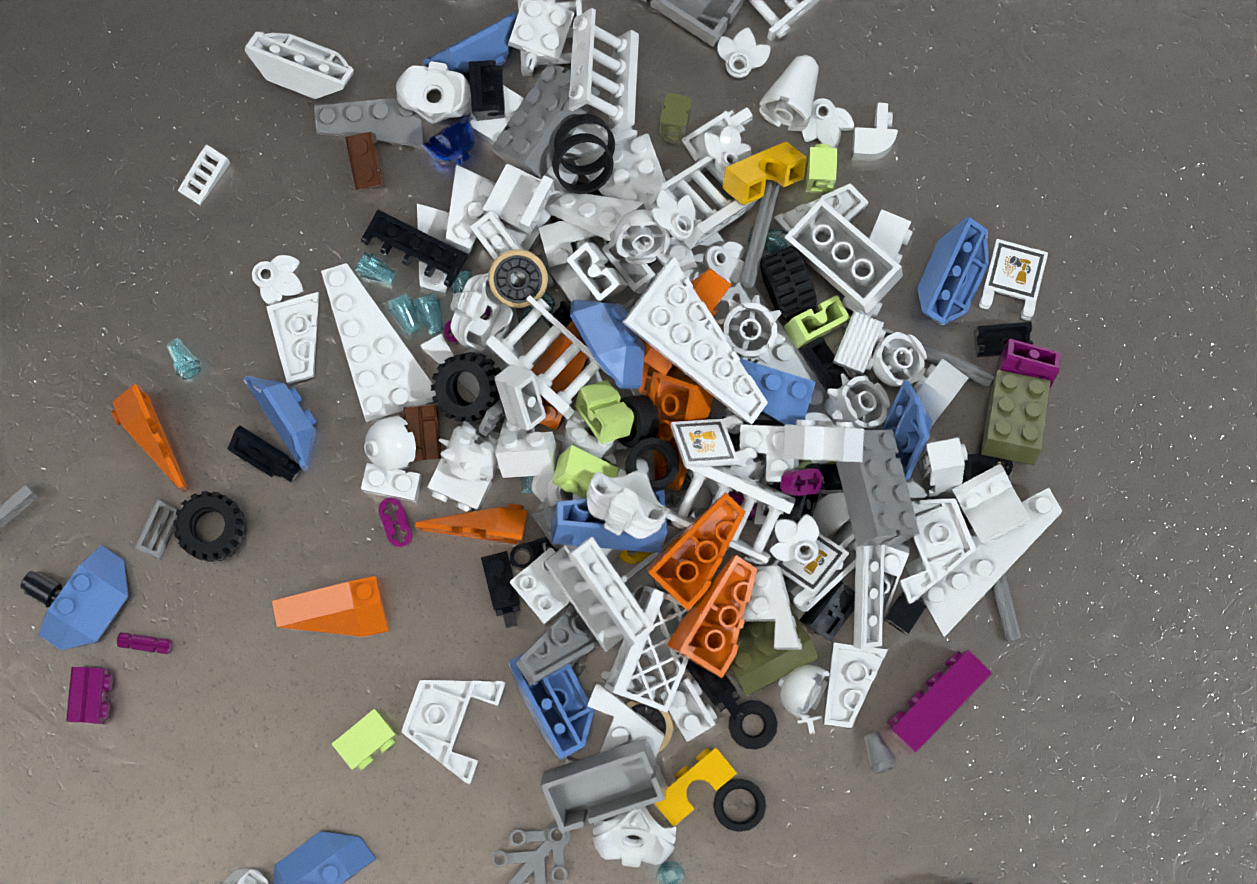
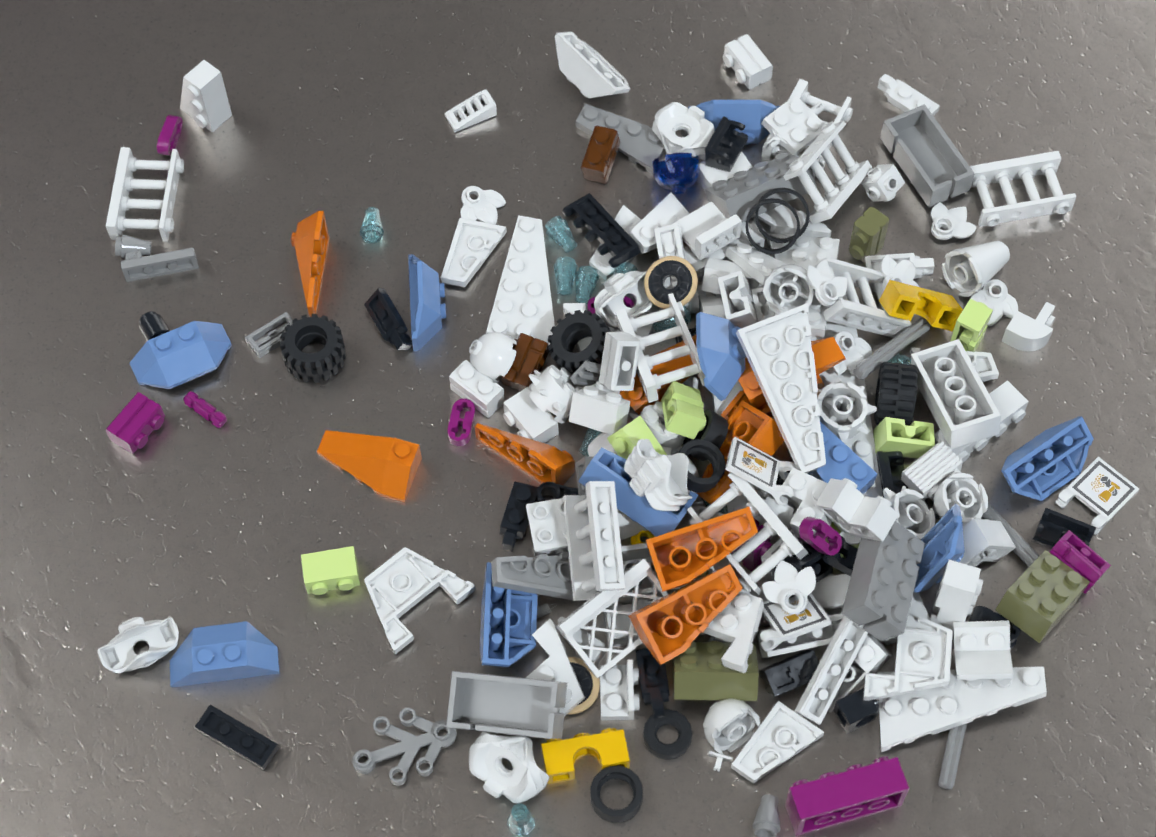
camera: 30 degrees right, 20 degrees down
none -> white brick [861,164,905,202]

